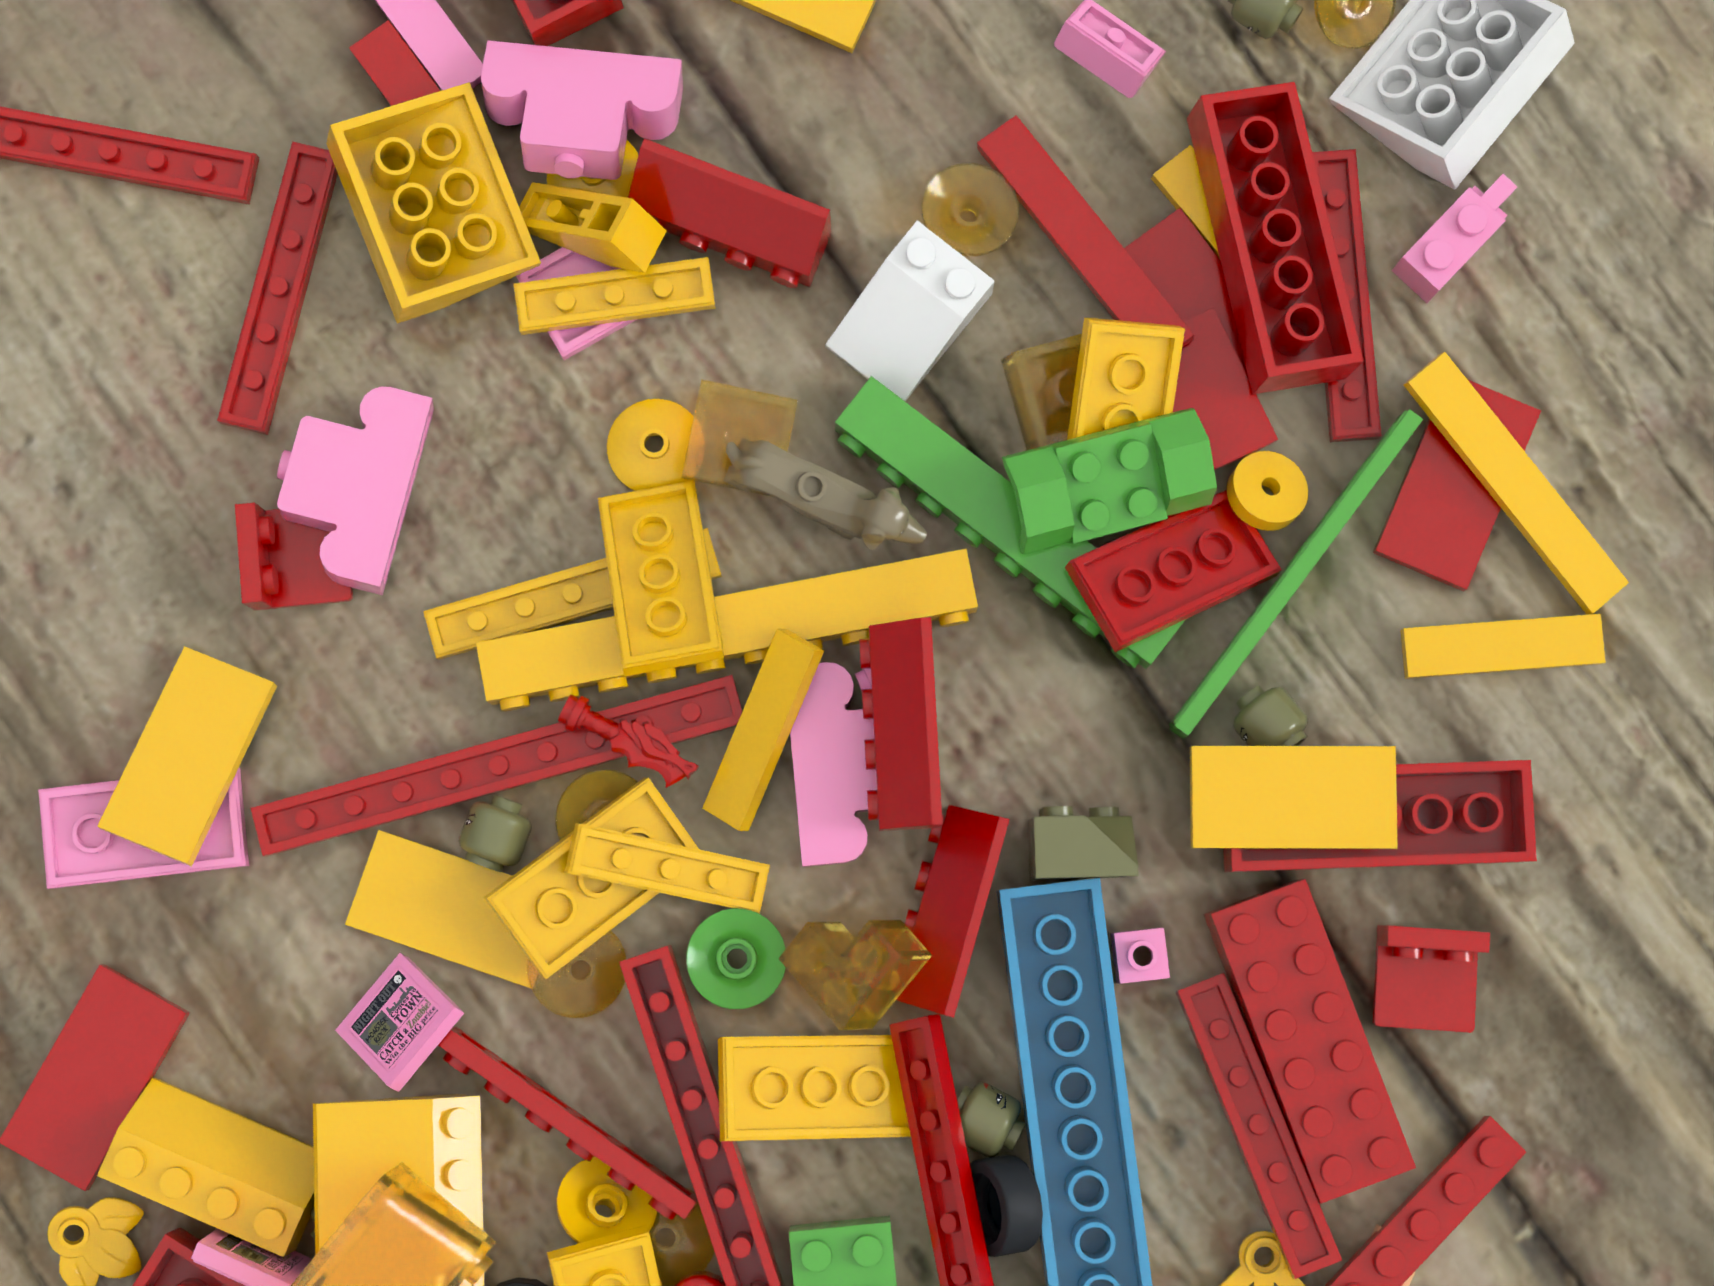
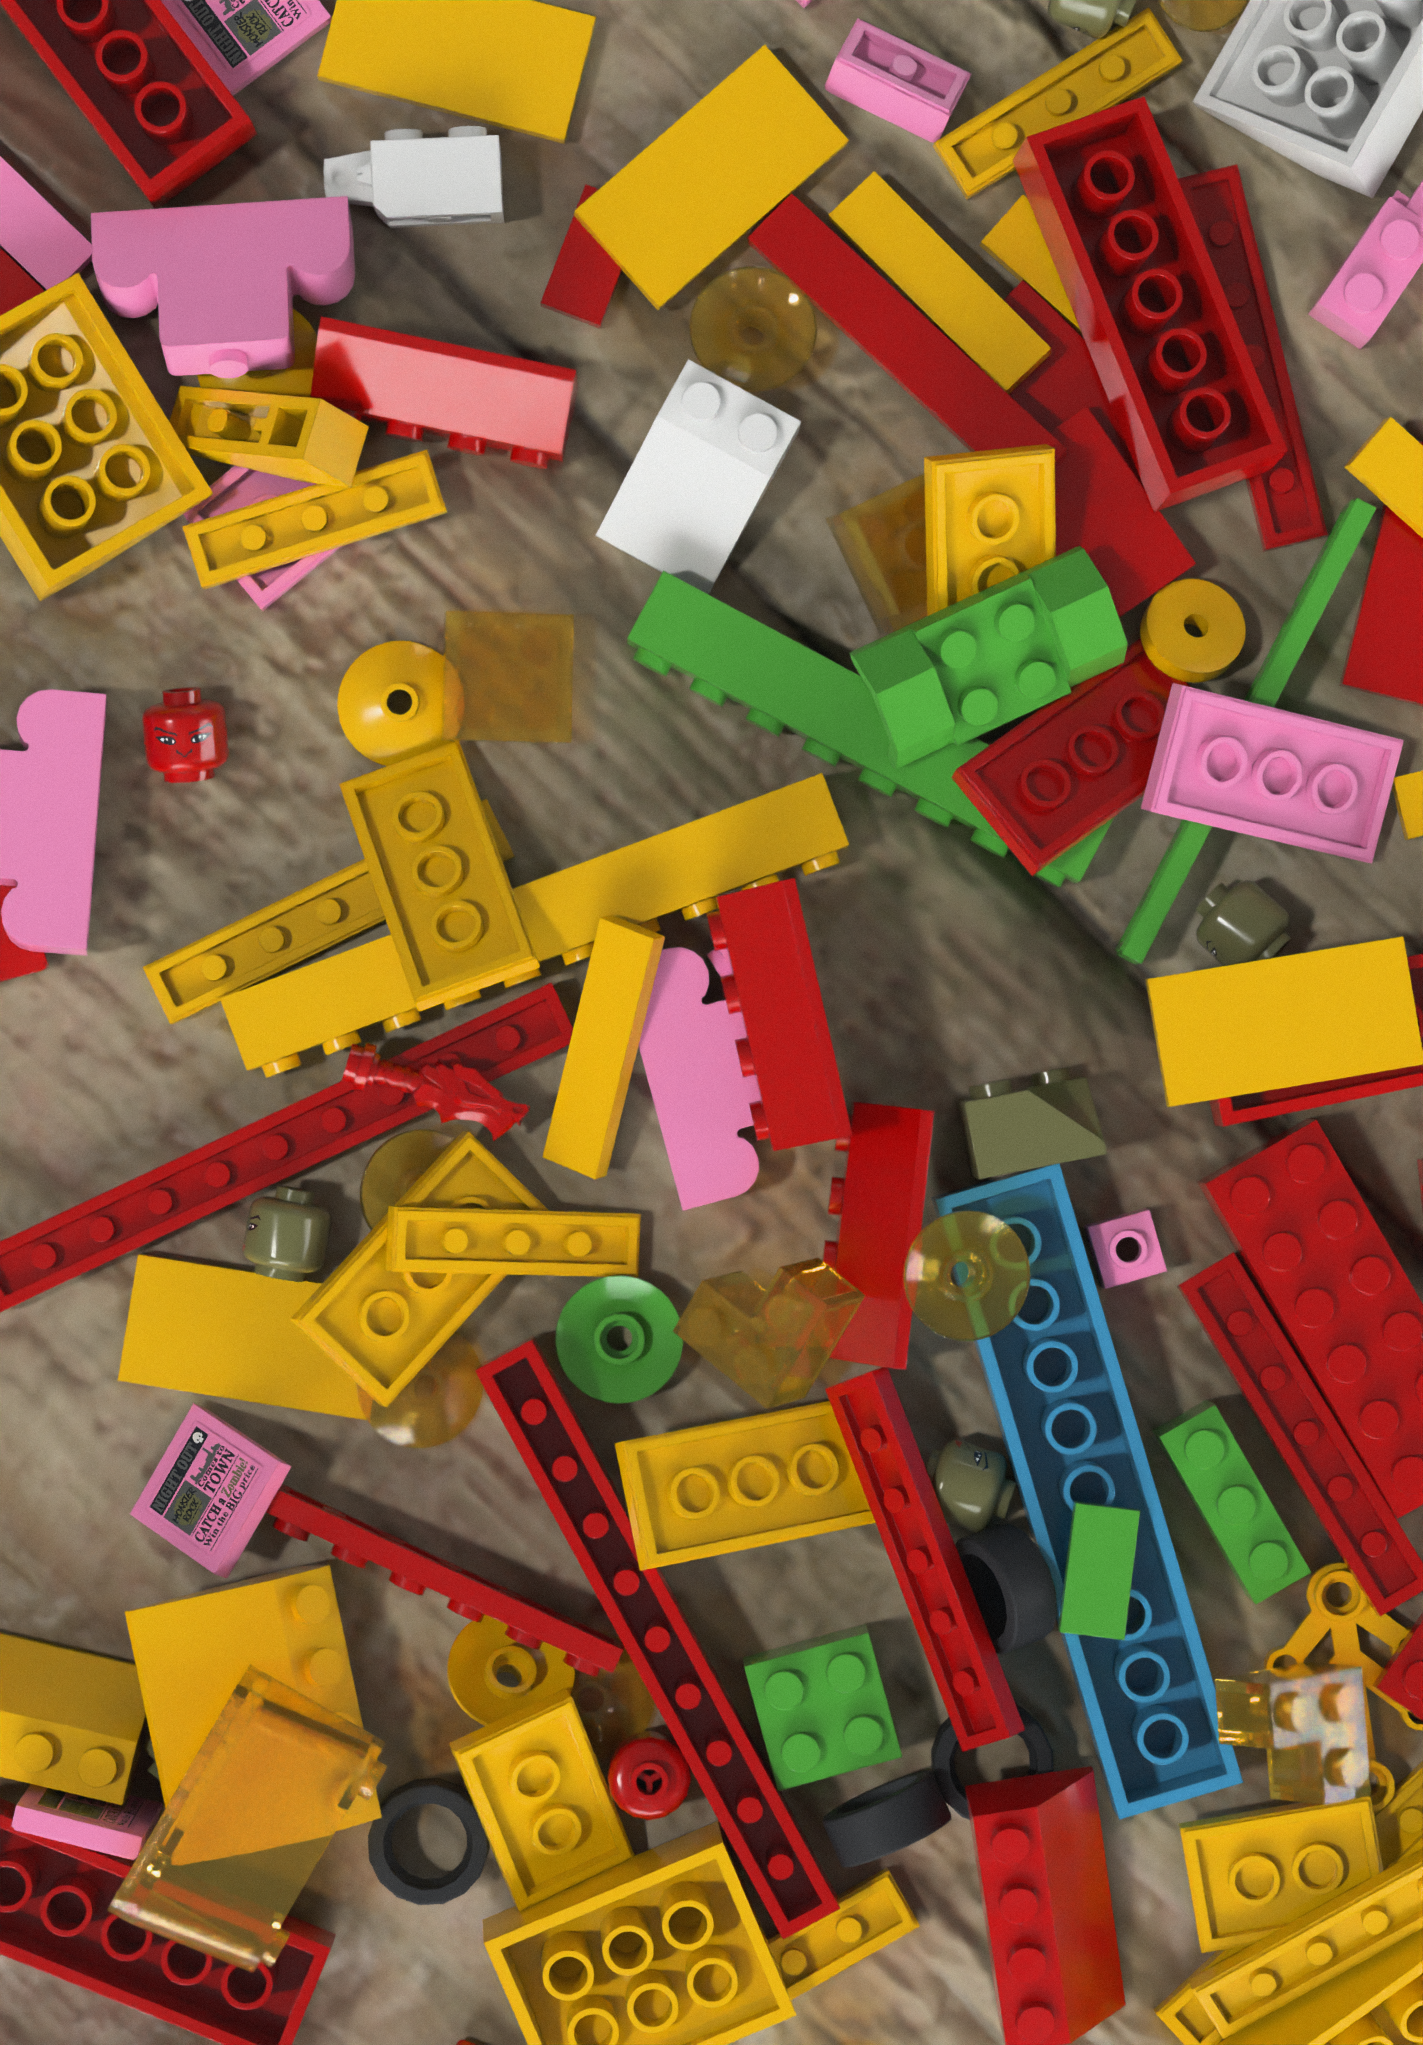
camera: 10 degrees left, 5 degrees up
dark tan animal [723,438,927,550] -> none
none -> red head [142,687,229,783]
none -> white hinge [323,126,504,228]
none -> red tile [540,184,622,329]
none -> yellow tile [573,44,849,310]
none -> yellow tile [828,171,1052,395]
none -> clear yellow dish [904,1211,1030,1341]
none -> yellow tile [933,7,1183,200]
none -> bright green tile [1058,1501,1140,1640]
none -> bright pink tile [1141,683,1404,864]
none -> bright green brick [1152,1399,1312,1604]

